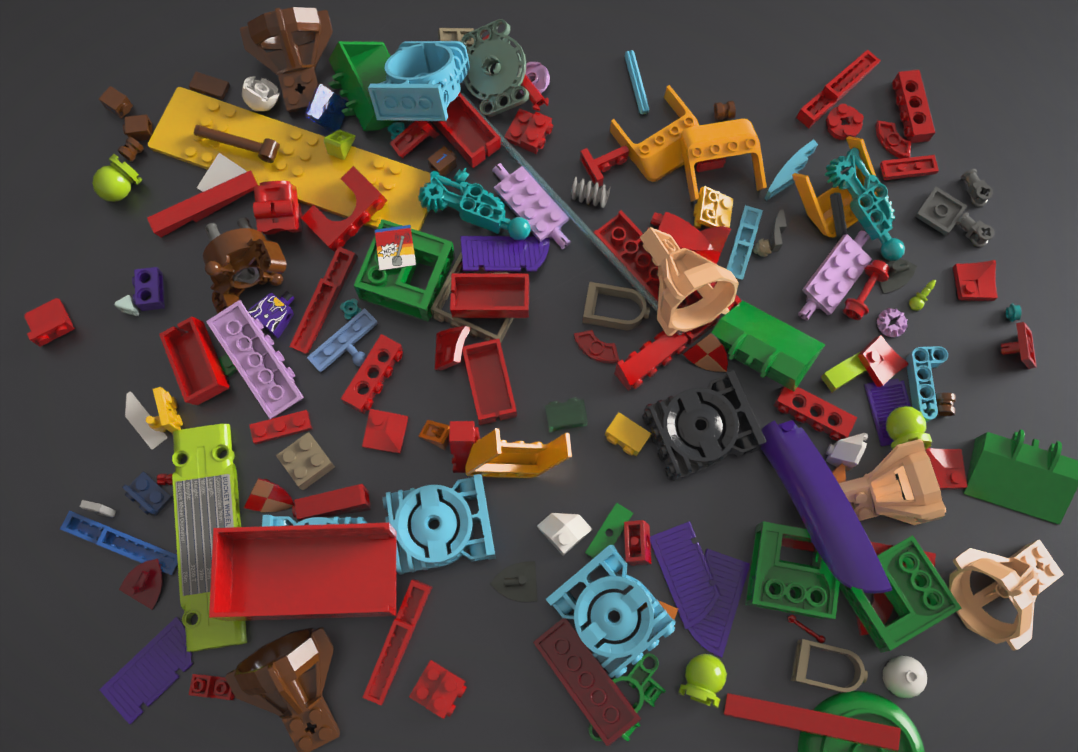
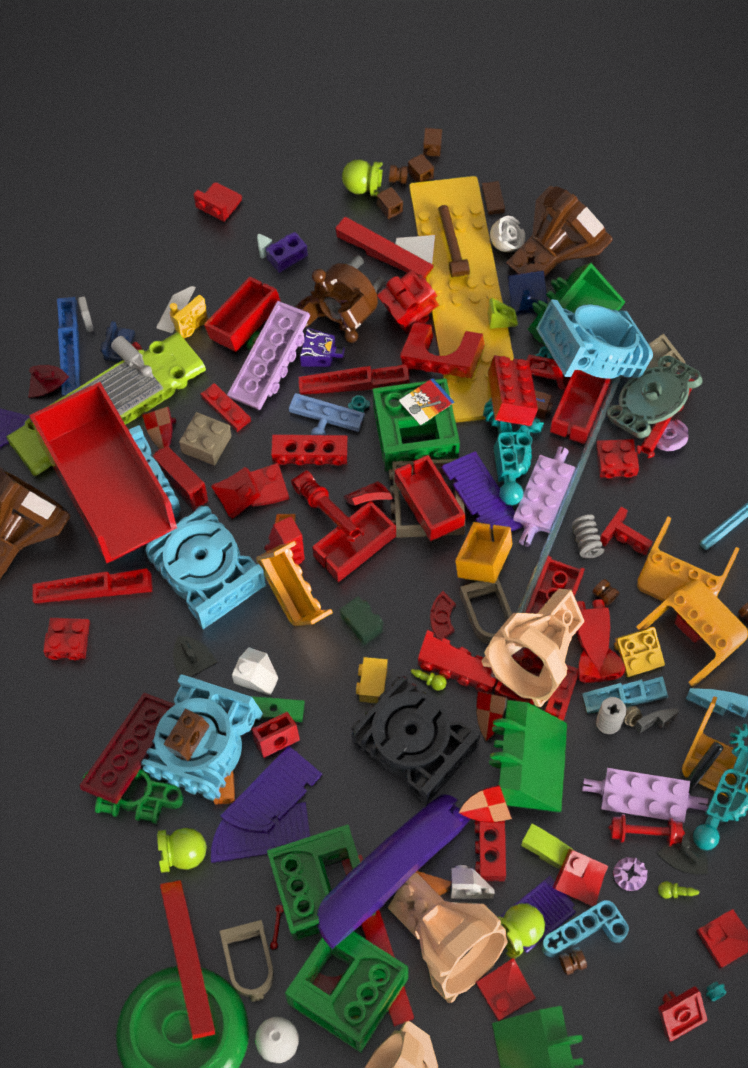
camera: 65 degrees right, 10 degrees down
none -> light grey wheel [111,336,153,378]
none -> reddish brown brick [163,709,210,761]
none -> red plate [211,467,261,518]
none -> red piece [291,470,364,542]
none -> reddish brown brick [377,187,403,219]
none -> lime bar [411,669,447,691]
none -> light orange piece [455,522,512,583]
none -> shield [459,785,511,822]
none -> red piece [488,355,538,426]
none -> reddish brown wheel [592,579,620,606]
none -> light grey piece [596,697,626,734]

